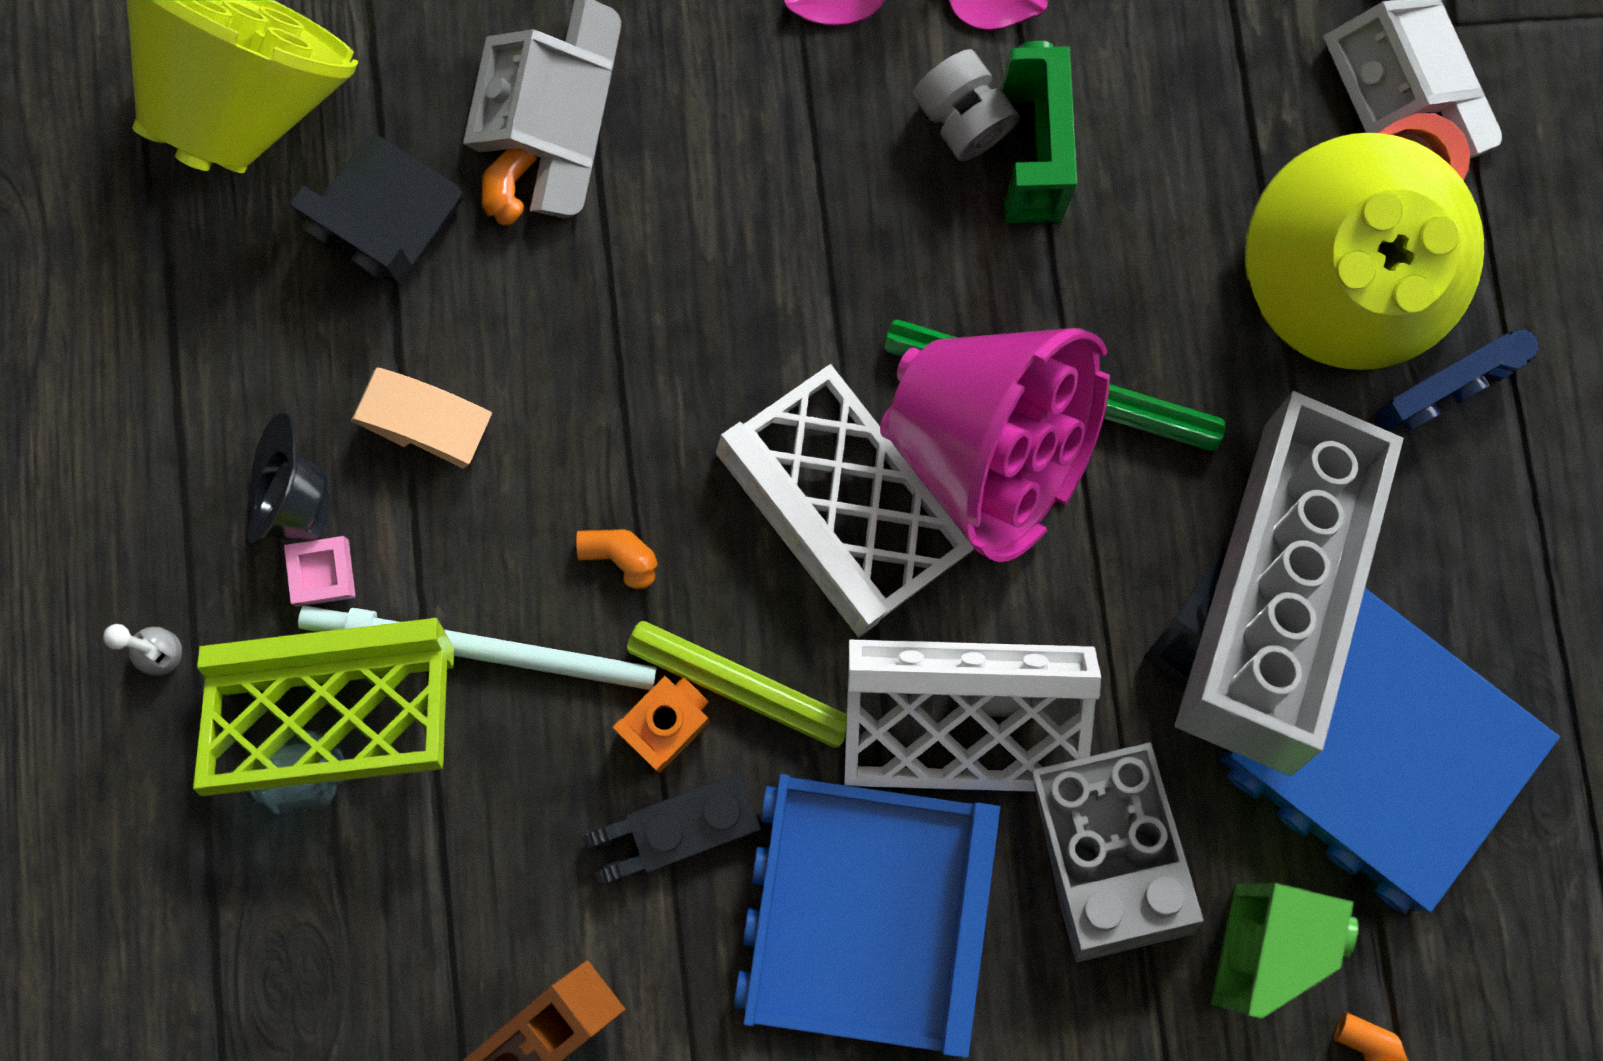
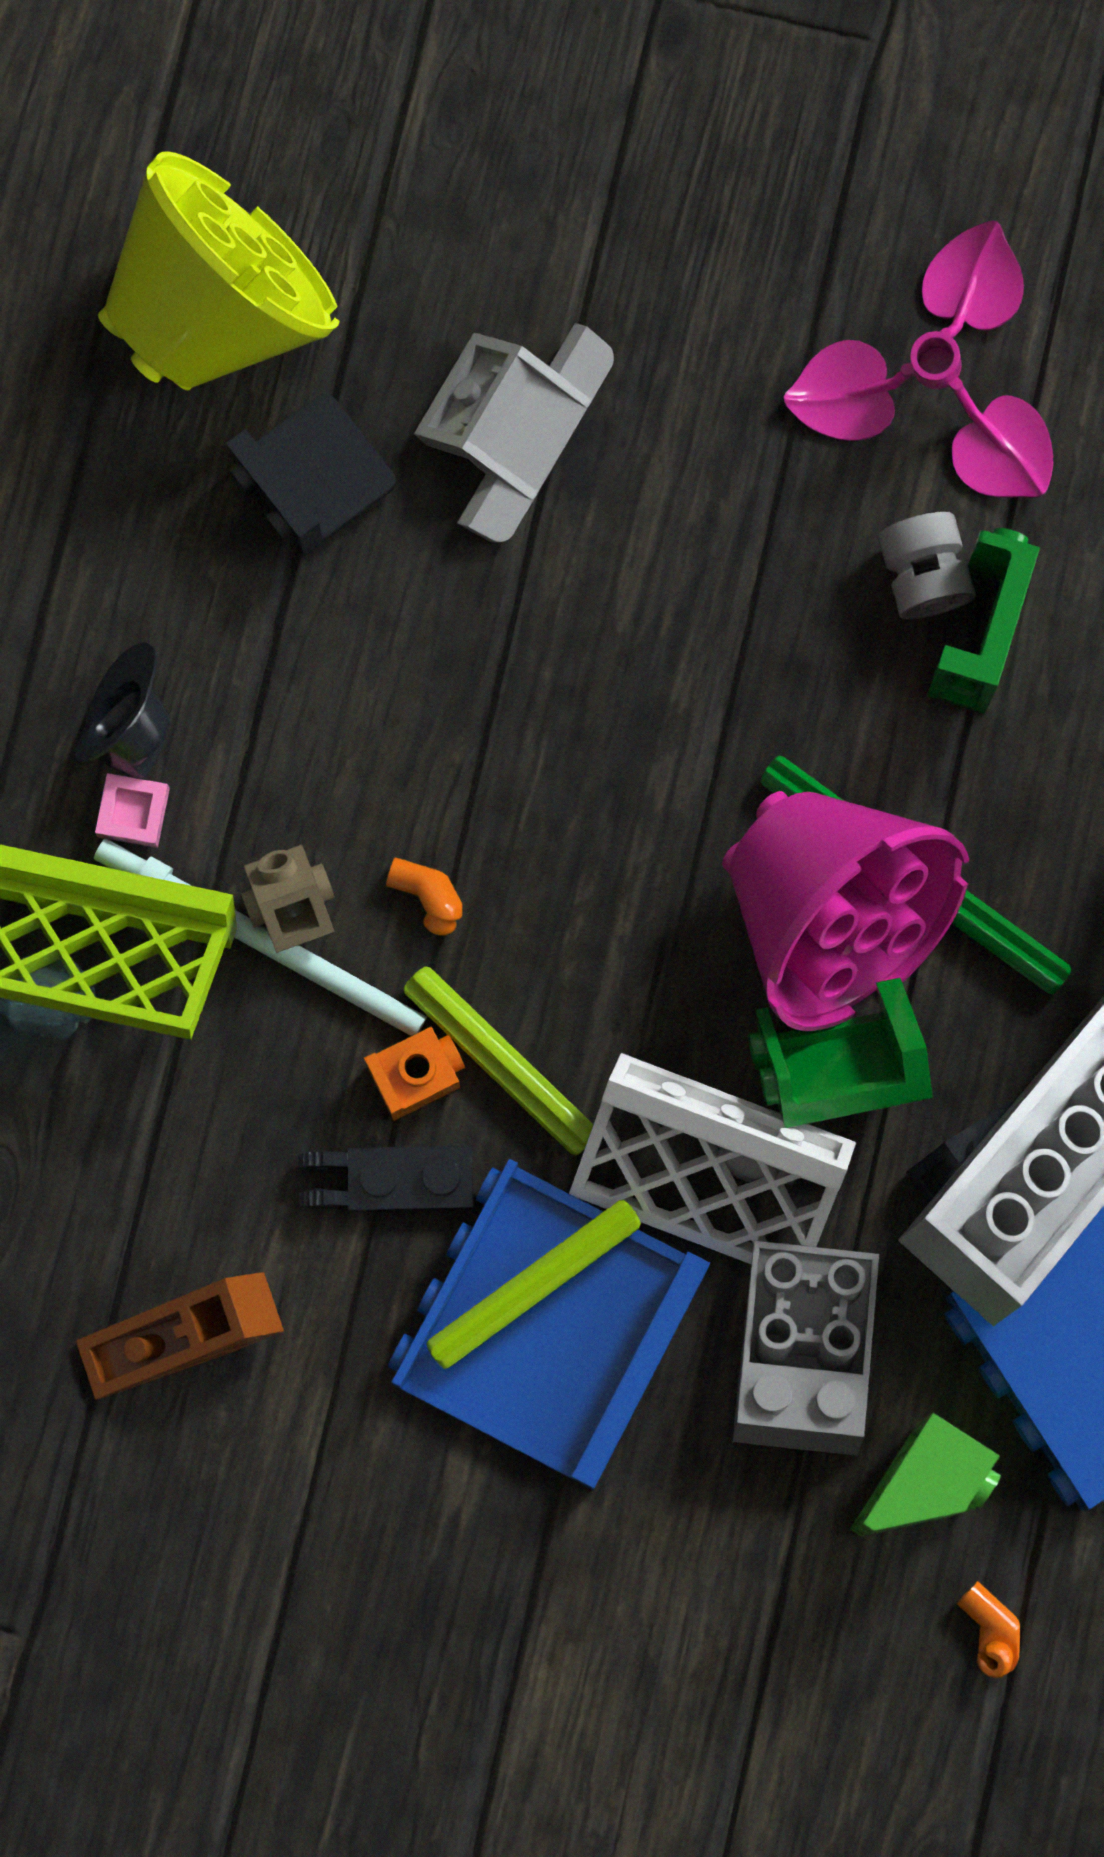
camera: 20 degrees right, 0 degrees up
light nougat slope [351,367,492,469] -> none
orange arm [482,148,537,225] -> none
white fence [715,364,974,638] -> none
none -> dark tan brick [241,845,335,953]
none -> lime axle [426,1200,641,1369]
none -> green panel [748,978,933,1128]

